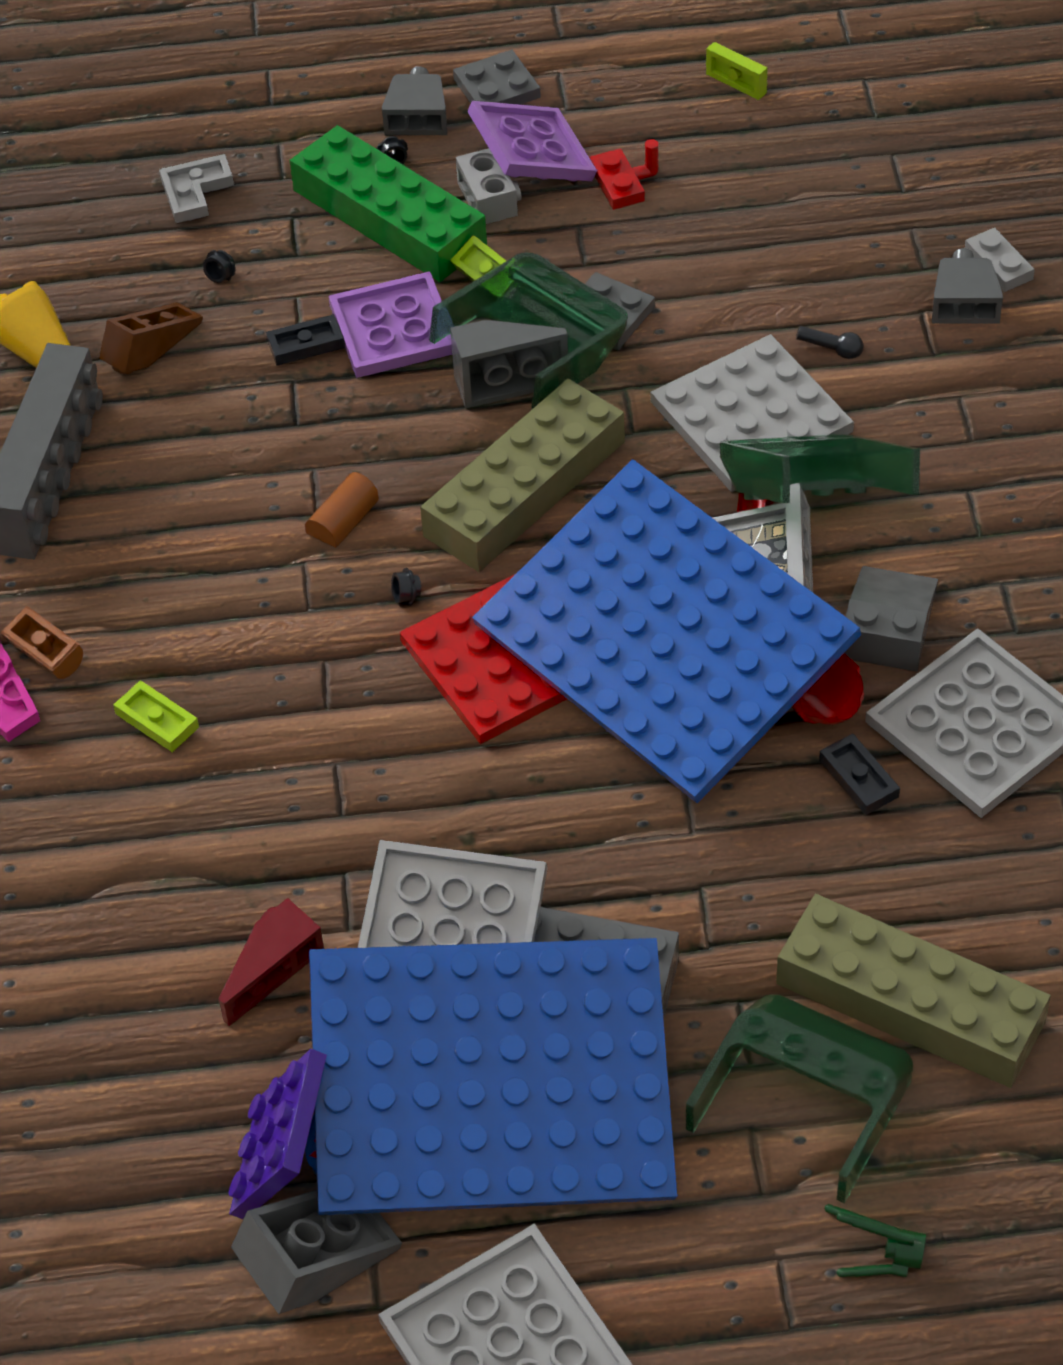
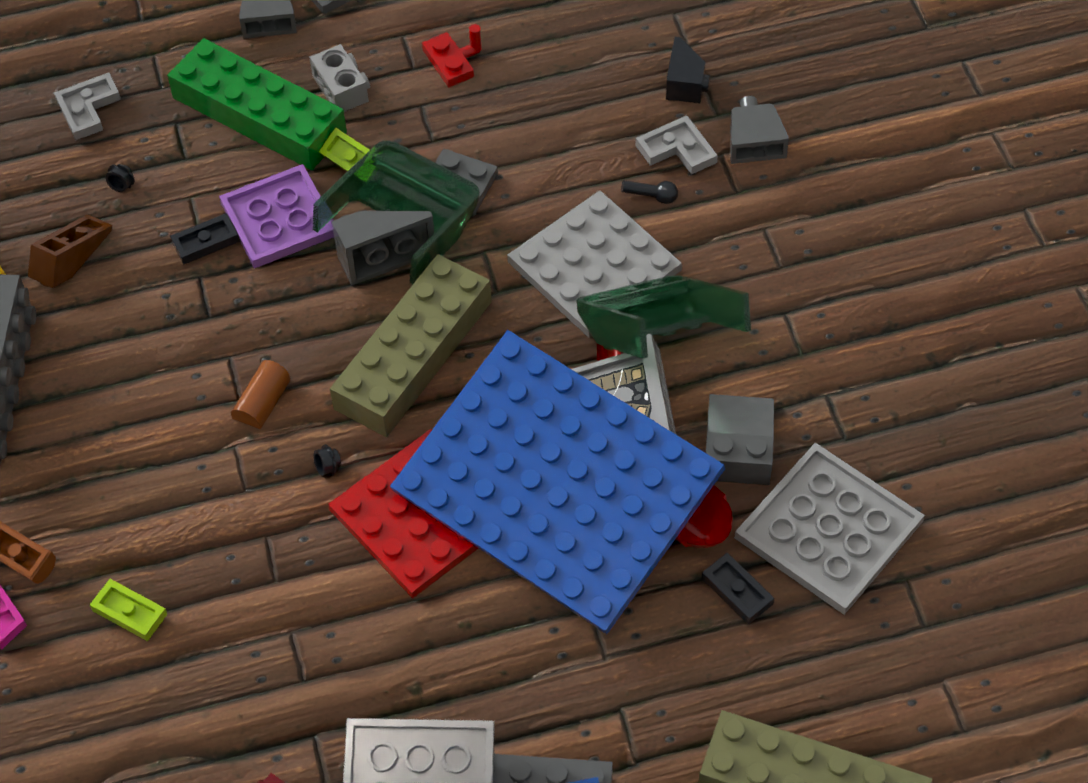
camera: 10 degrees left, 5 degrees up
black plate [376,136,408,165] -> none
medium lavender plate [467,101,597,182] -> none
light grey plate [965,227,1035,292] -> none
none -> light grey plate [635,115,718,175]
none -> black slope [666,37,710,104]

